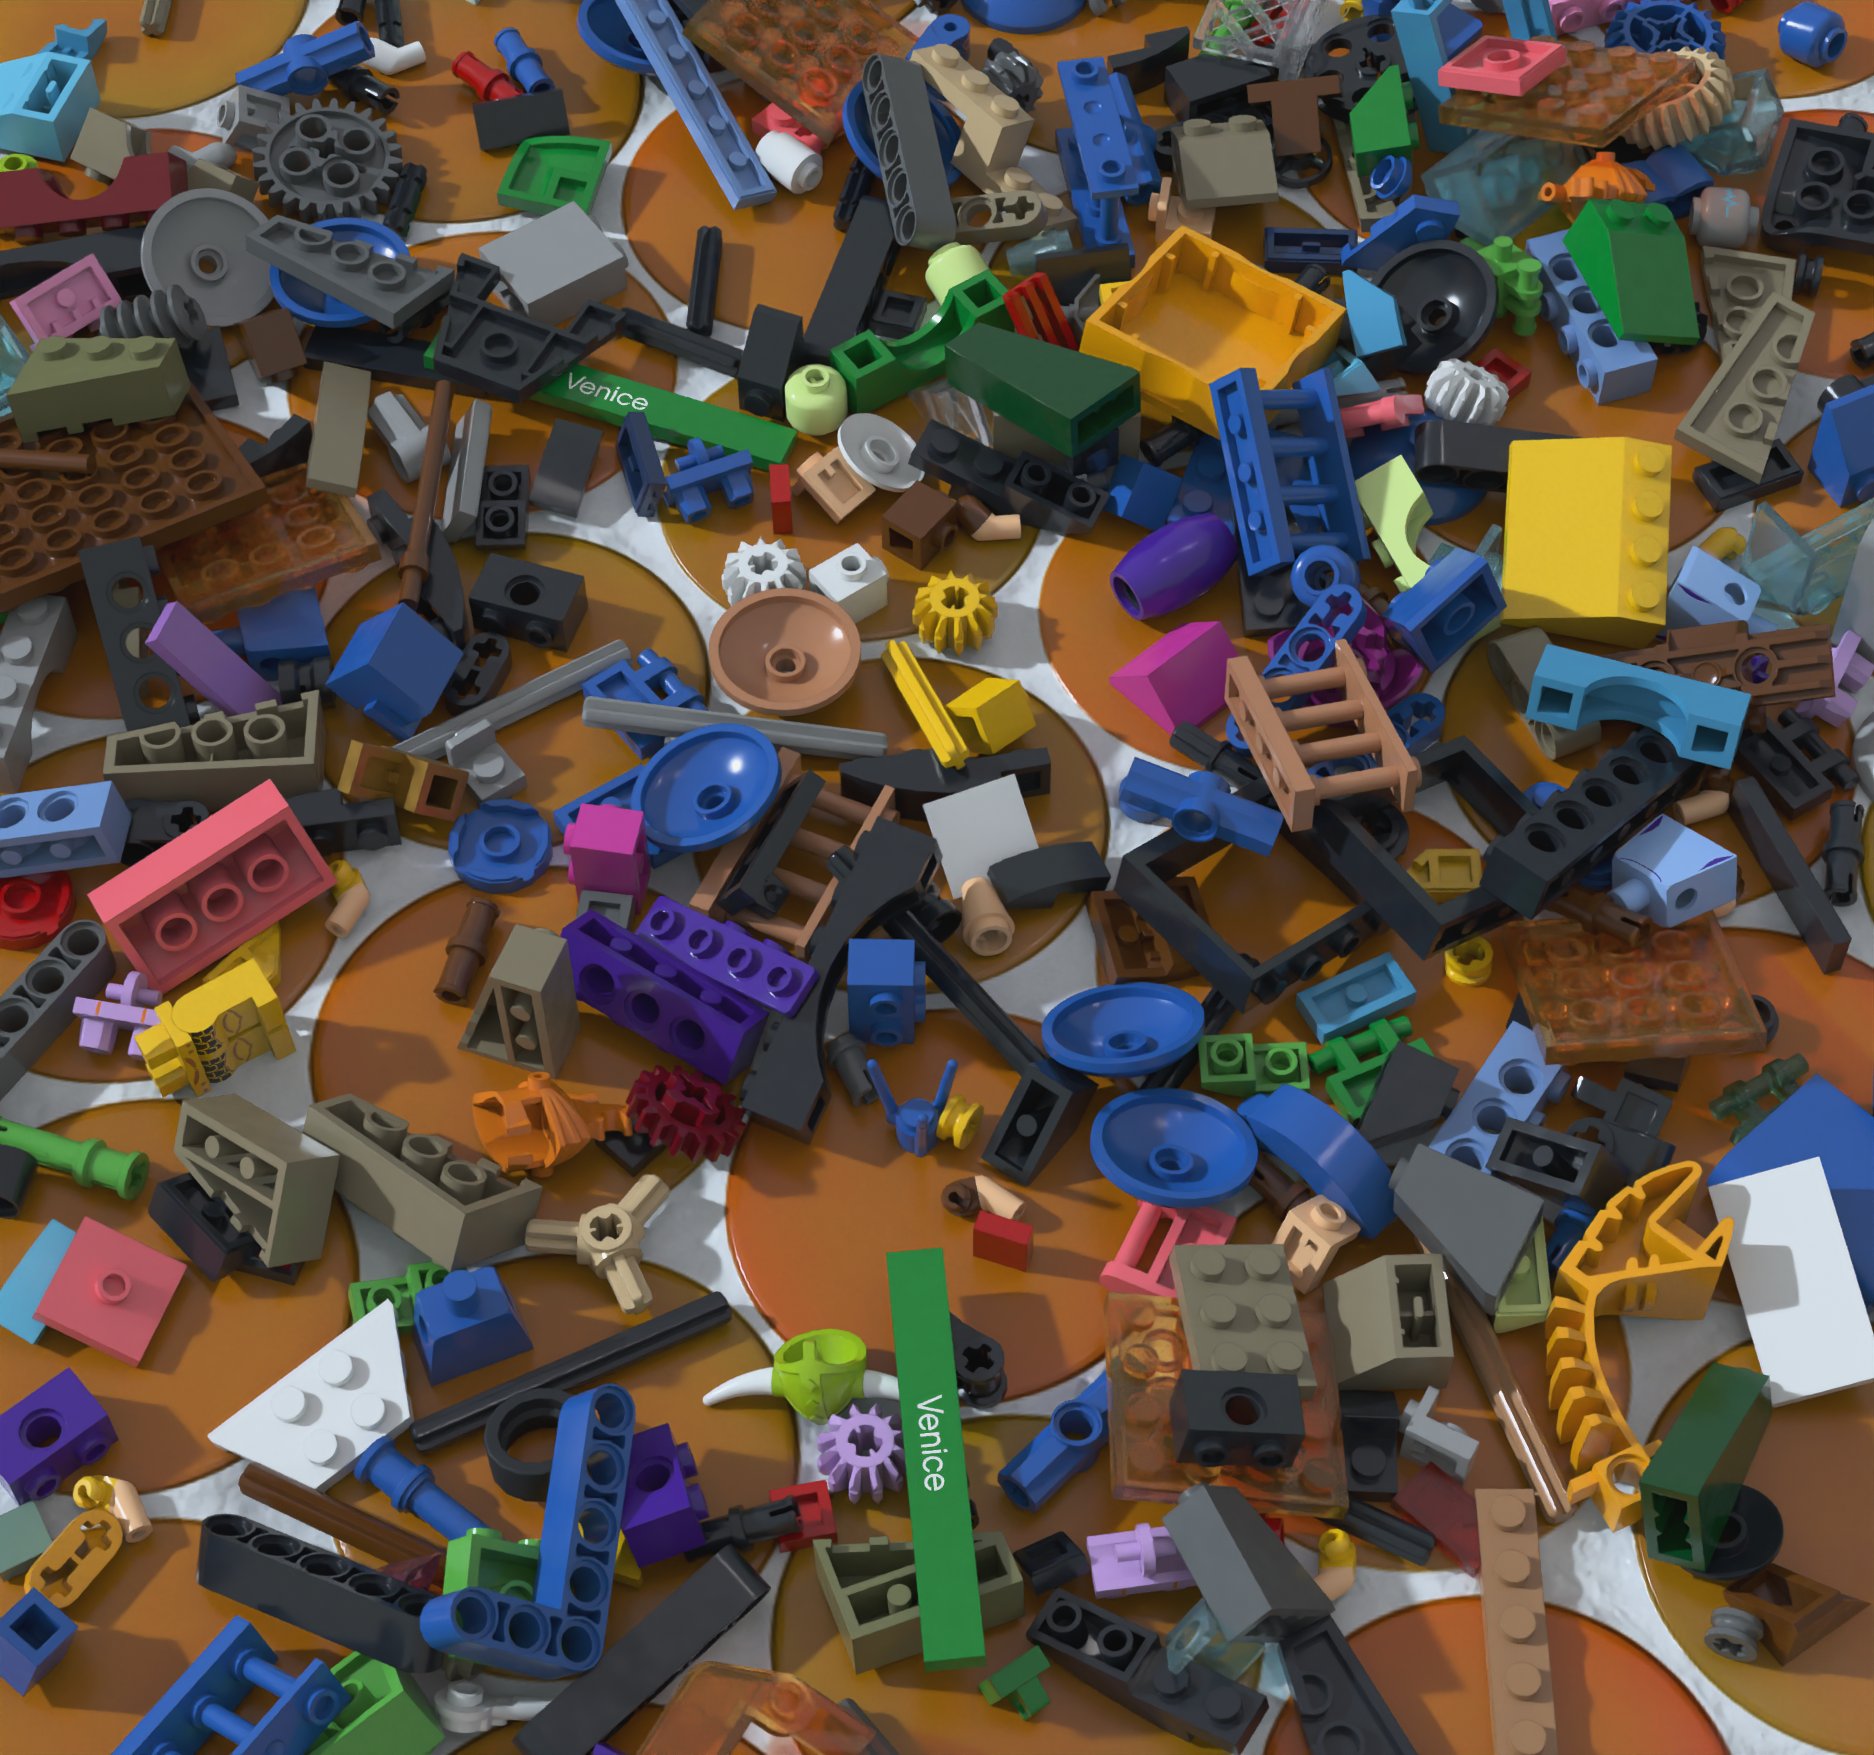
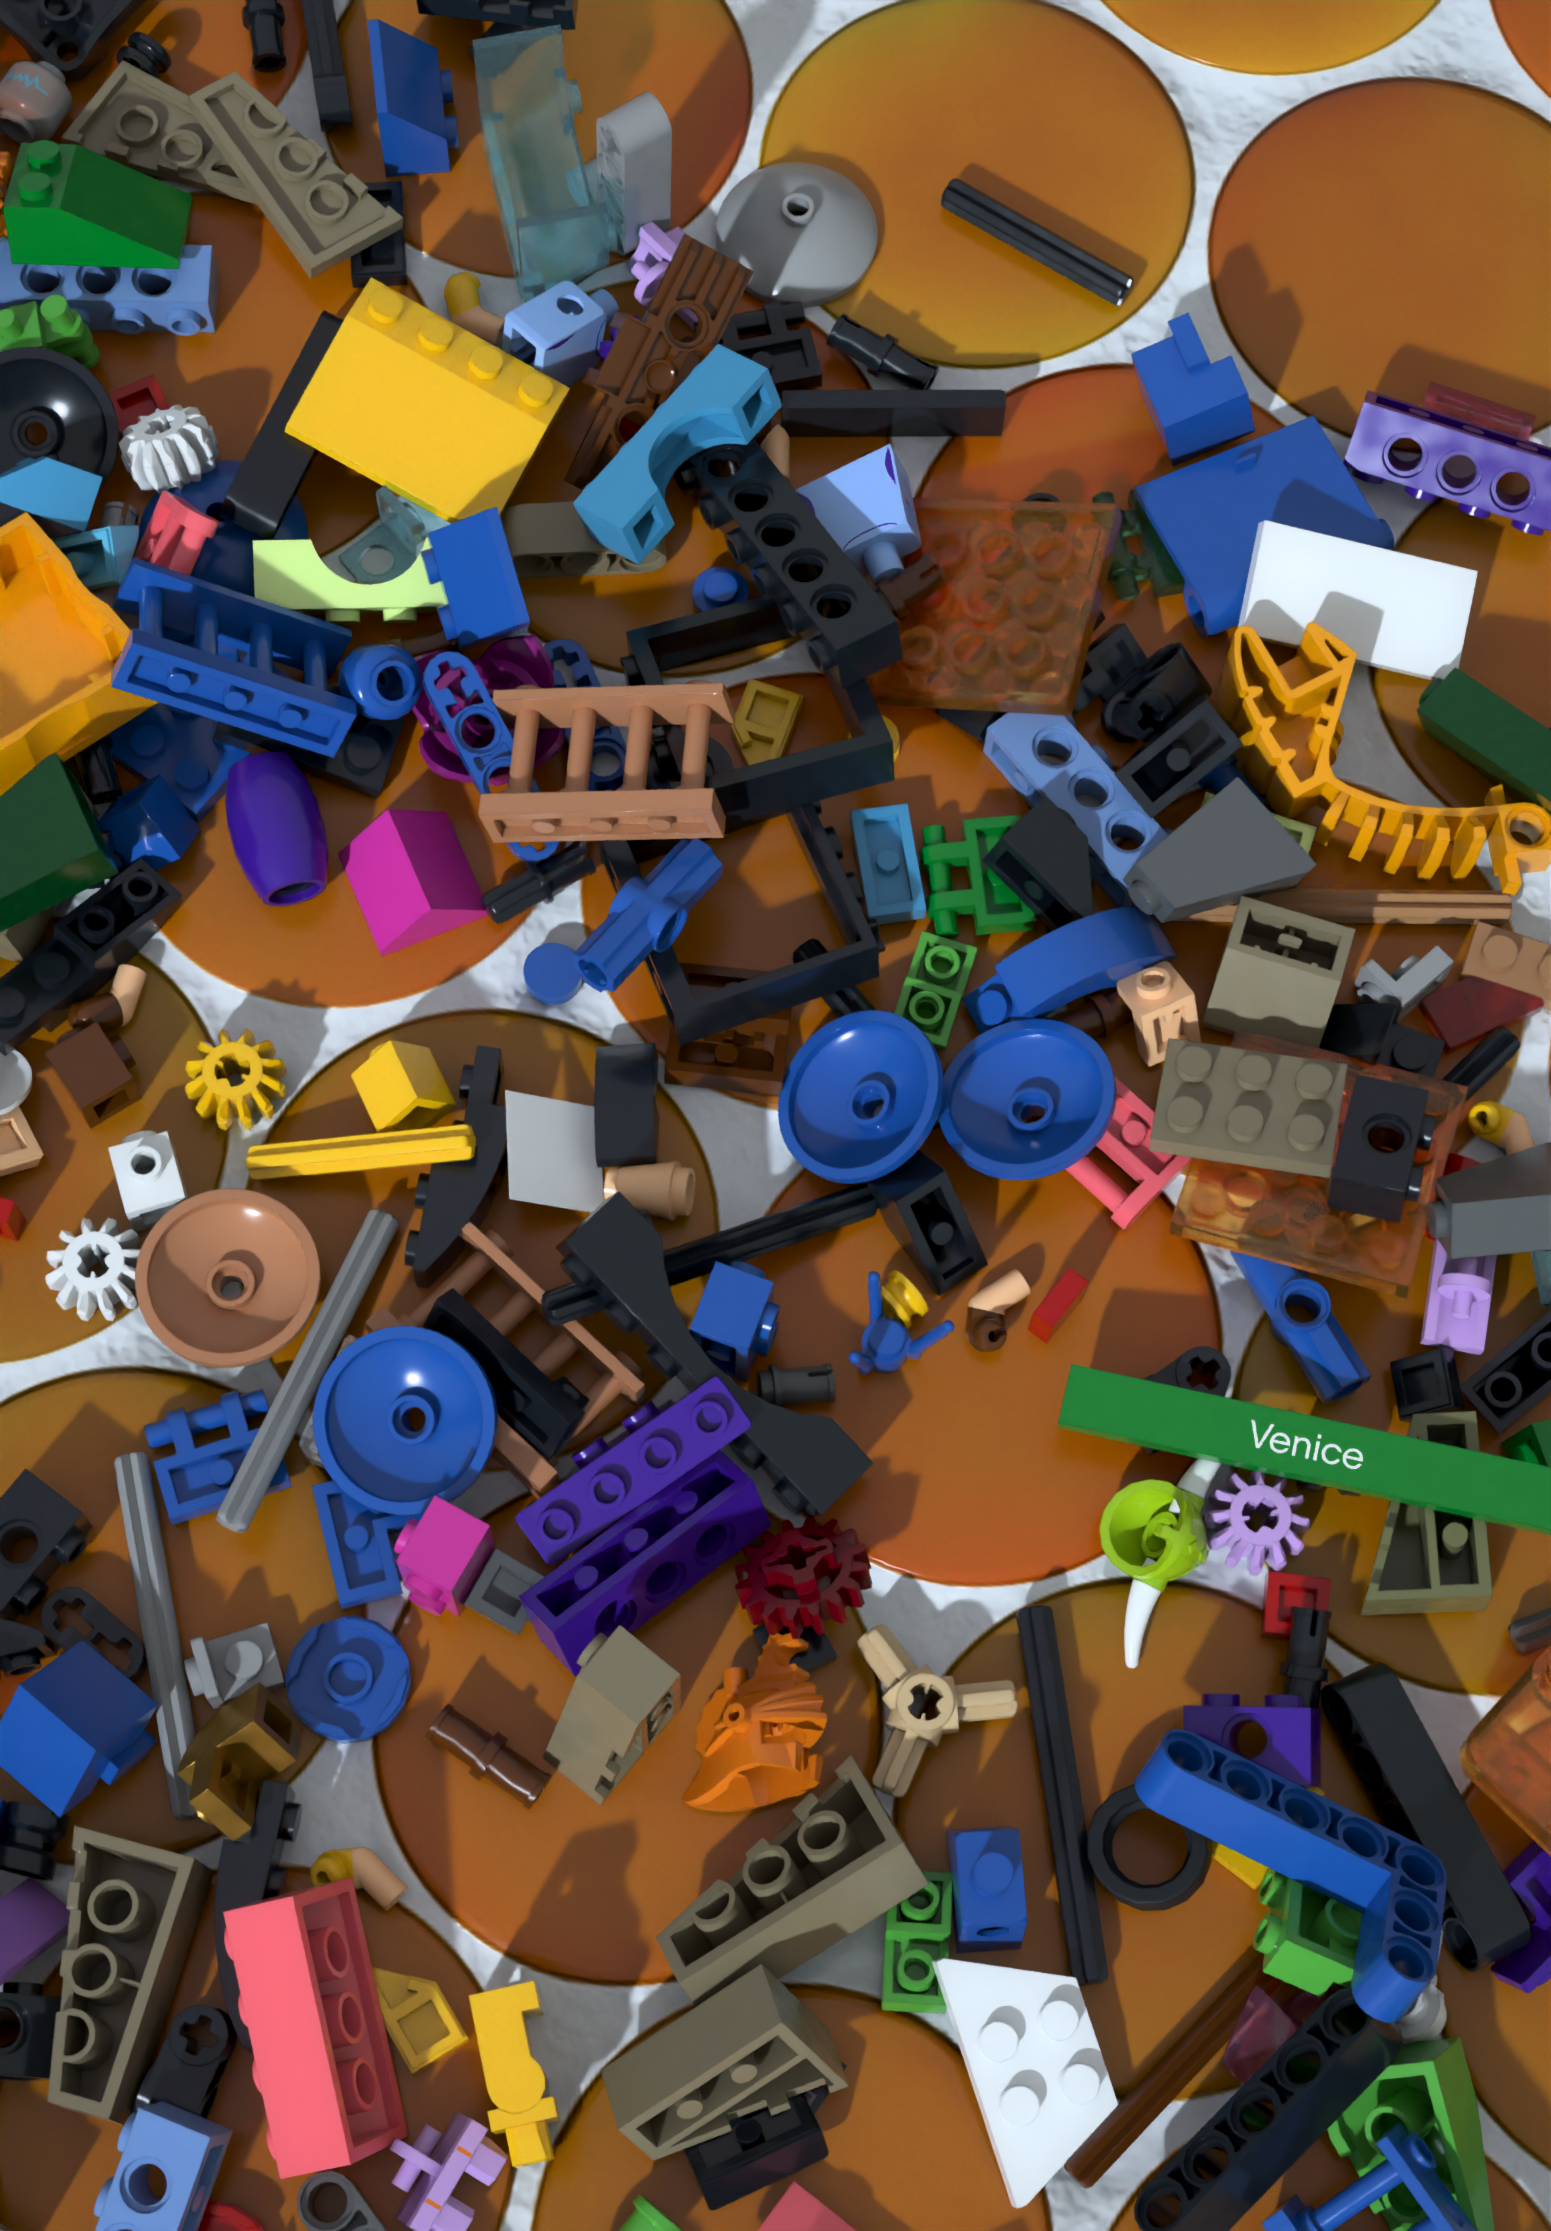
camera: 75 degrees left, 15 degrees up
blue pin [354,1435,511,1542] -> none

